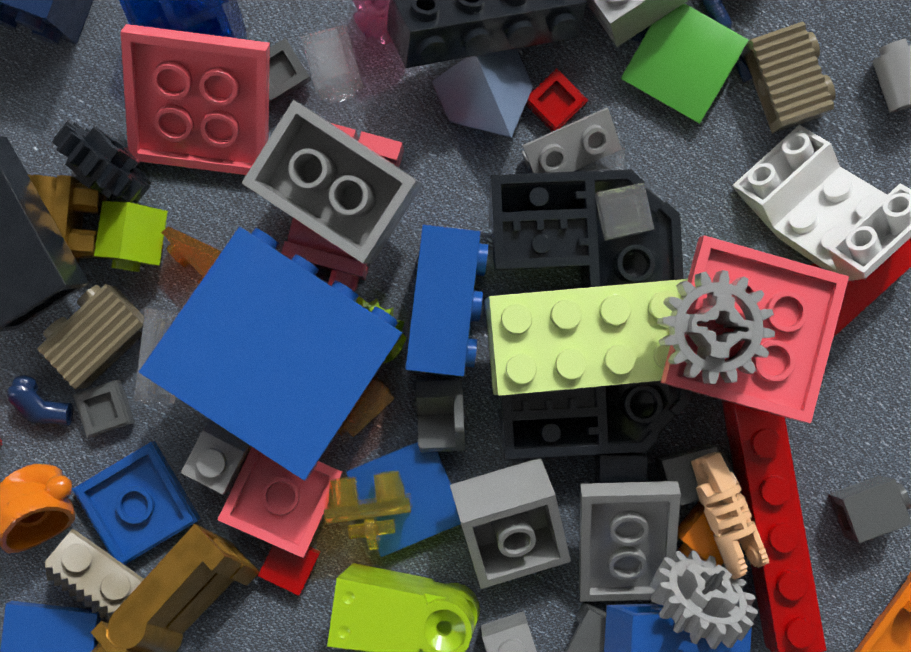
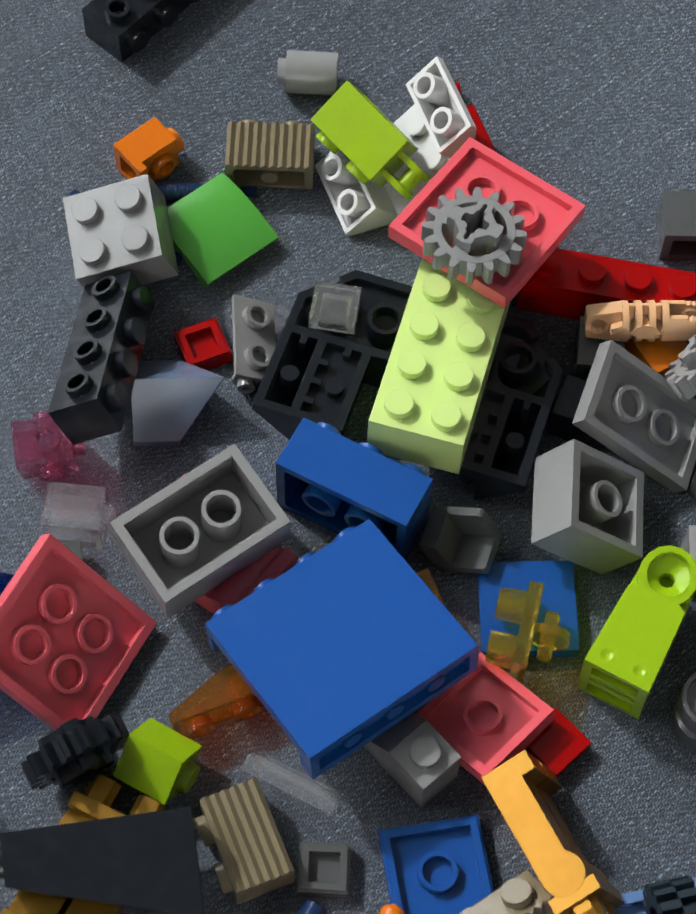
camera: 70 degrees left, 25 degrees down
none -> lime brick [310,80,430,200]

